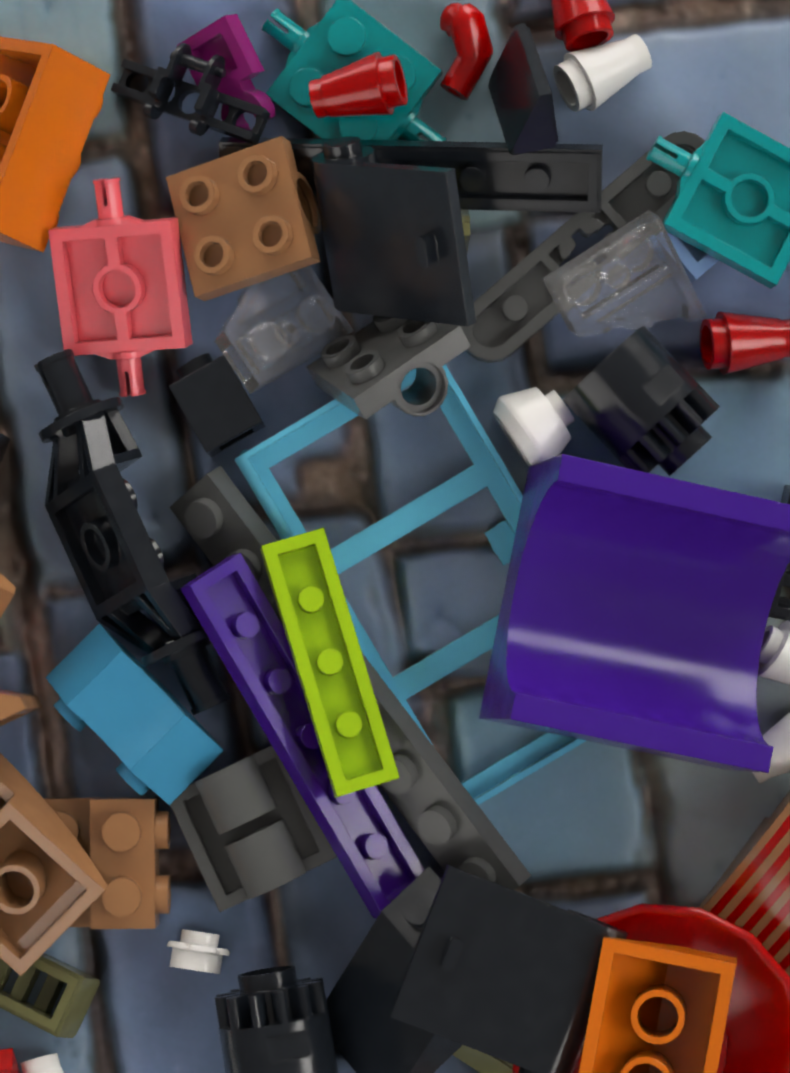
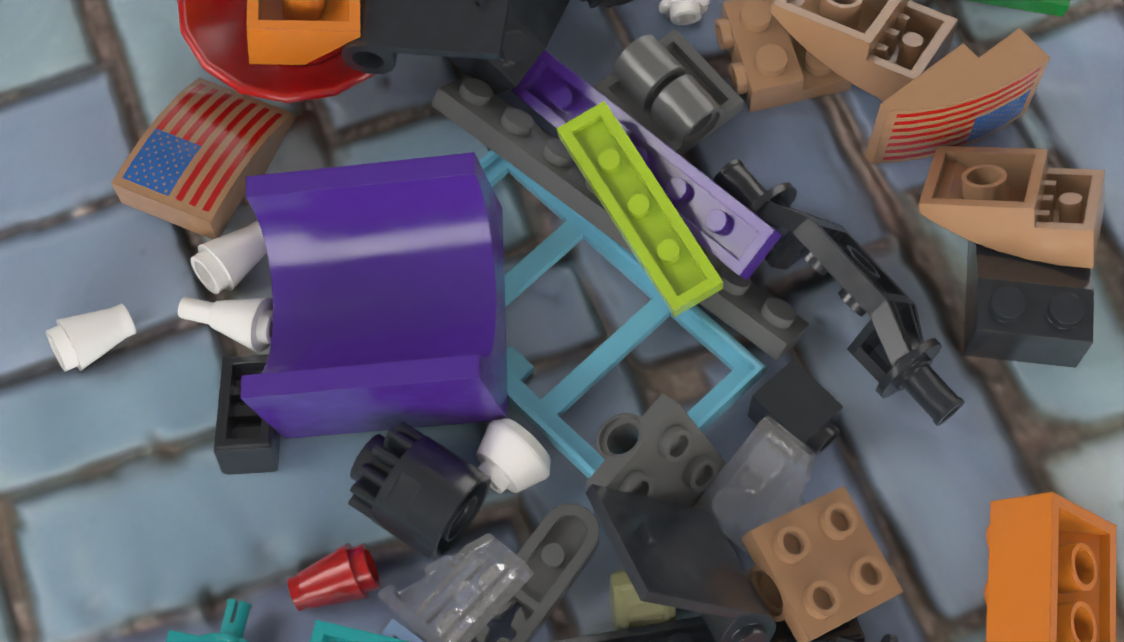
camera: 165 degrees right, 20 degrees down
dark azure brick [45,623,224,805] -> none
coral plate [48,177,193,397] -> none

